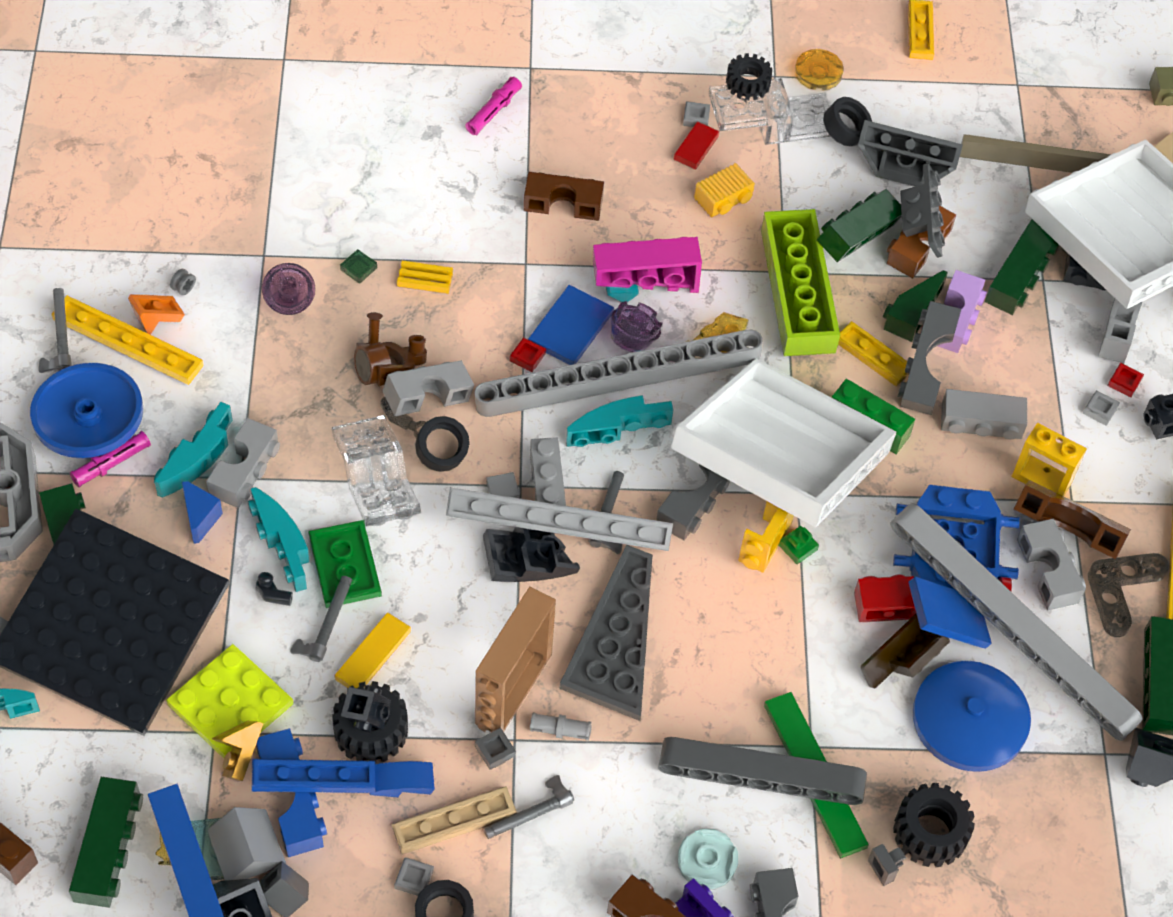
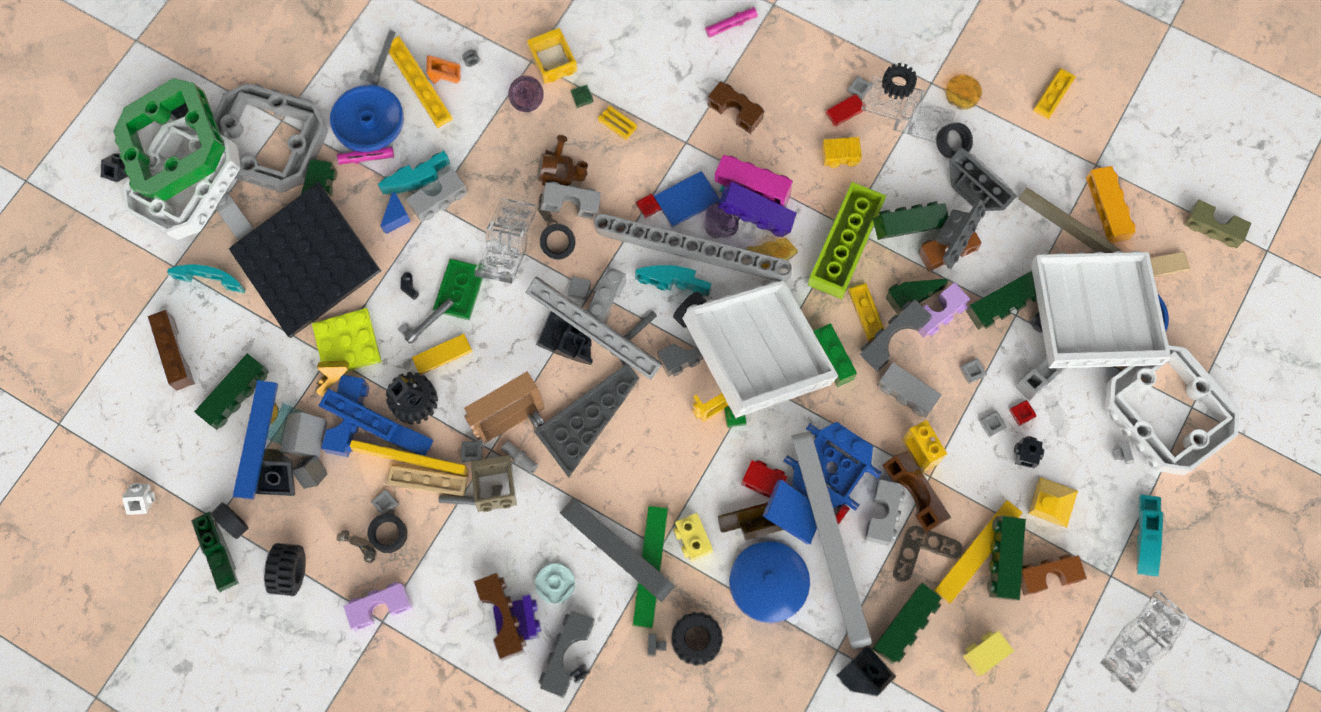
camera: 35 degrees right, 15 degrees up
teal slope [248,487,310,592] -> none
none -> yellow tile [350,440,468,477]
none -> dark tan window [471,455,517,512]
none -> yellow window [527,27,577,84]
none -> dark grey bush [527,410,545,429]
none -> black tyre [673,292,707,328]
none -> light yellow brick [673,513,713,562]
none -> dark purple brick [718,182,797,237]
none -> light grey tile [960,358,987,384]
none -> light orange brick [1086,166,1136,243]

